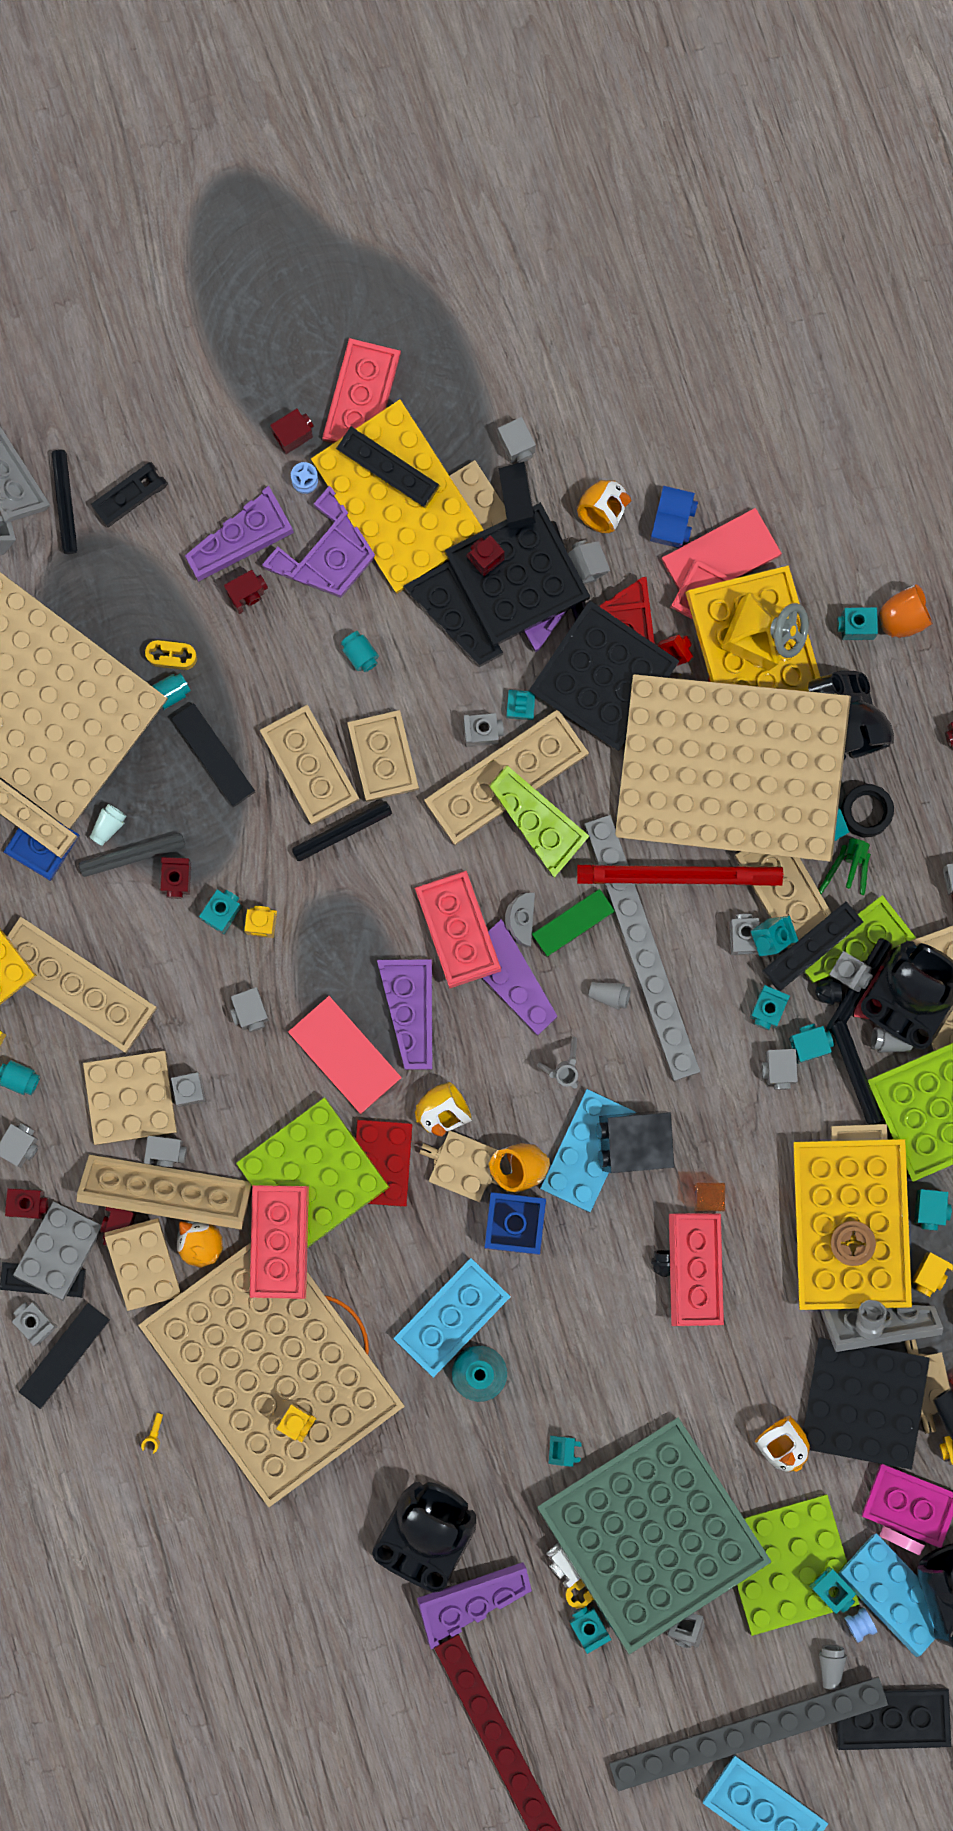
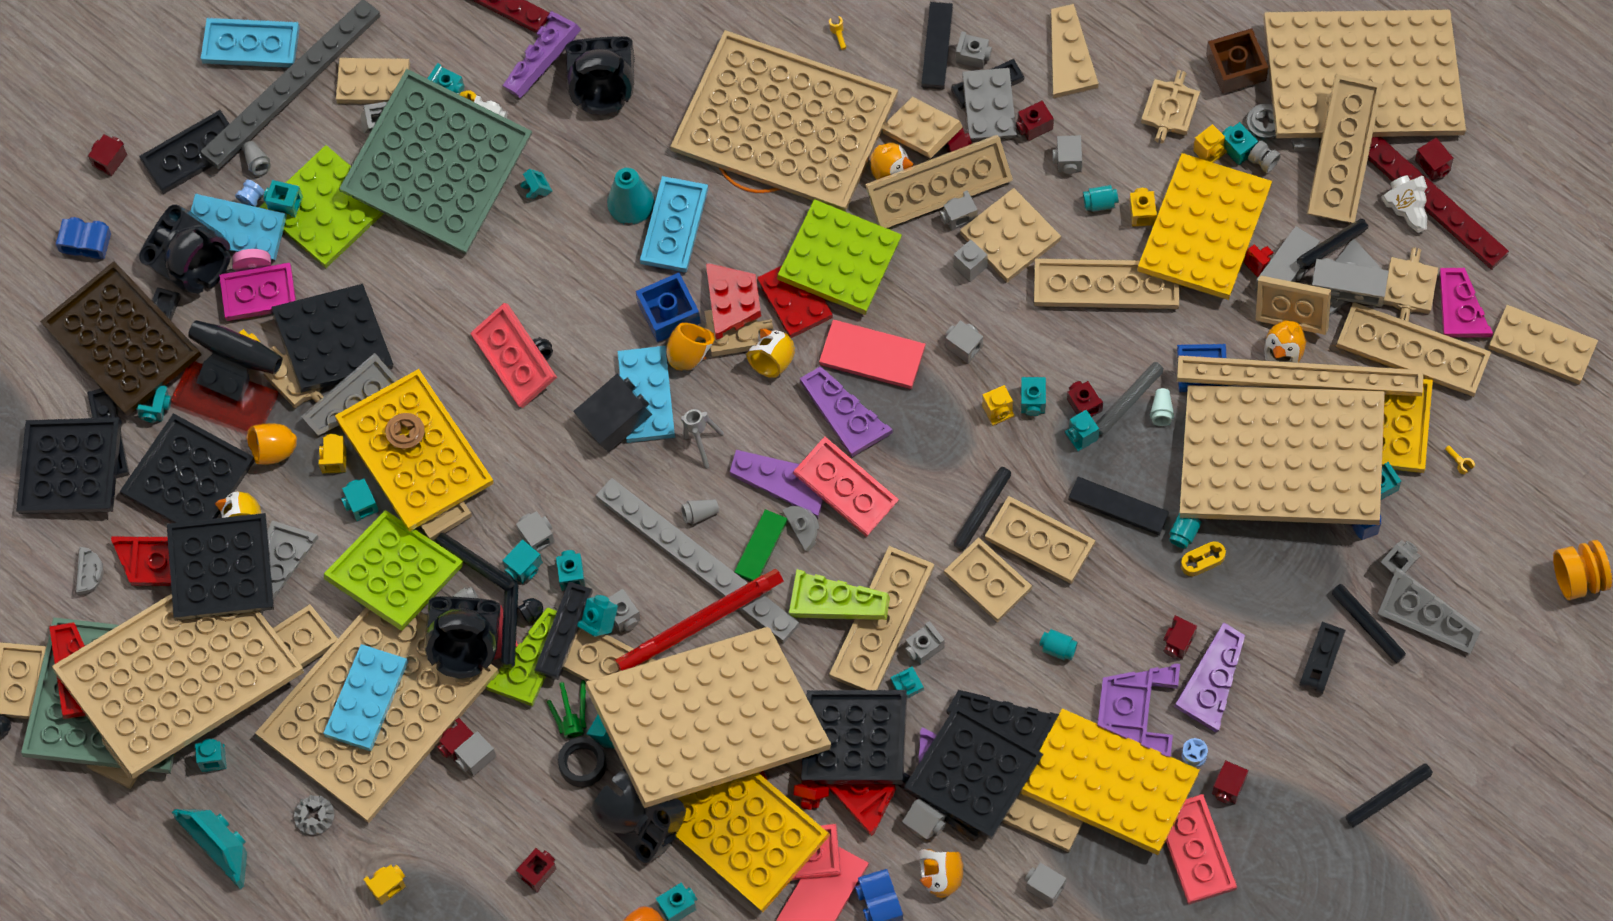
camera: 155 degrees right, 15 degrees down
coral tile [250,1185,309,1299] -> none
yellow brick [276,1404,316,1442] -> none
black tile [336,426,440,509] -> none
dark red brick [466,535,505,577] -> none
black tile [498,462,536,529] -> none
clear orange brick [694,1183,725,1212] -> none
yellow piece [721,593,809,670] -> none
piece [755,1415,810,1472] -> none
light grey bracket [829,951,873,992] -> none
light grey wheel [855,1300,887,1339] -> none
none -> tan plate [336,58,410,104]
none -> wing [706,263,761,340]
none -> teal brick [1065,410,1099,452]
none -> black axle [1346,763,1433,827]

